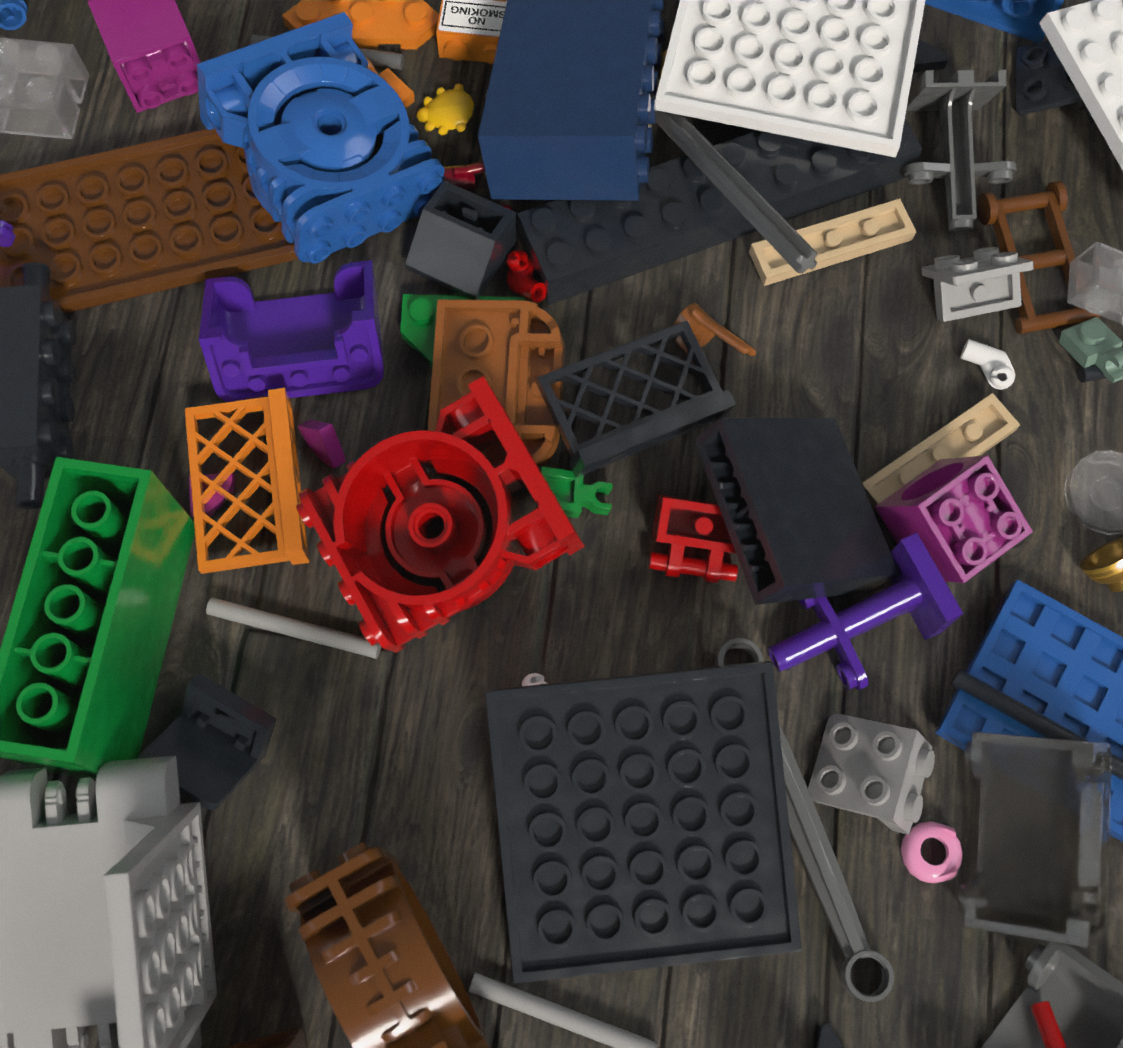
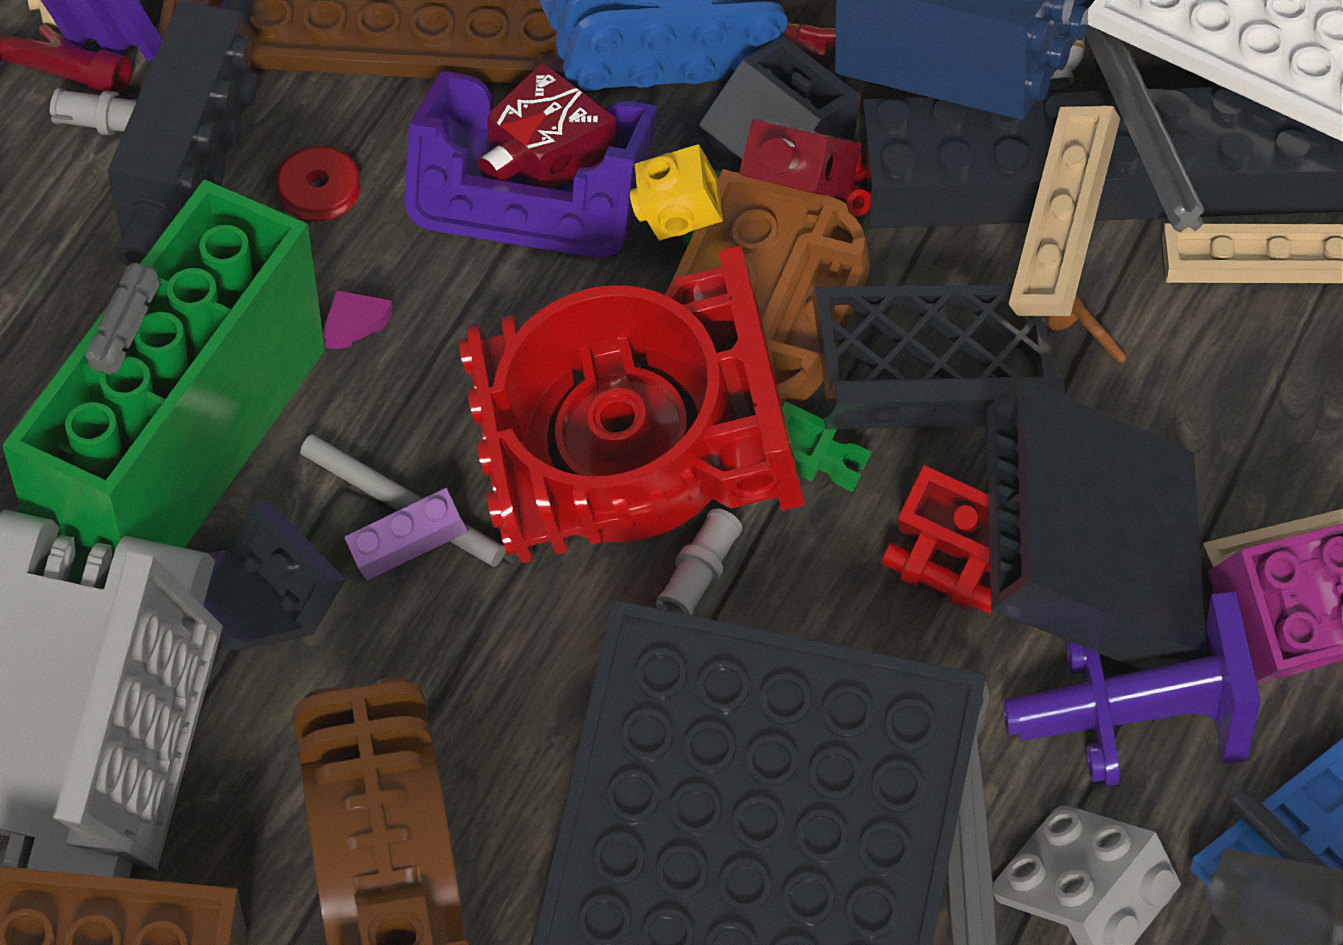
camera: 20 degrees right, 15 degrees down
orange fence [185,388,310,574] -> none
magenta tile [298,419,346,468] -> none
none -> dark grey axle [85,263,159,375]
none -> red piece [276,146,361,222]
none -> medium lavender piece [345,488,468,580]
none -> dark red torso [478,63,616,189]
none -> yellow brick [630,144,723,241]
none -> light grey pin [656,509,742,615]
none -> dark red torso [739,118,862,199]
none -> tan plate [1009,106,1120,316]

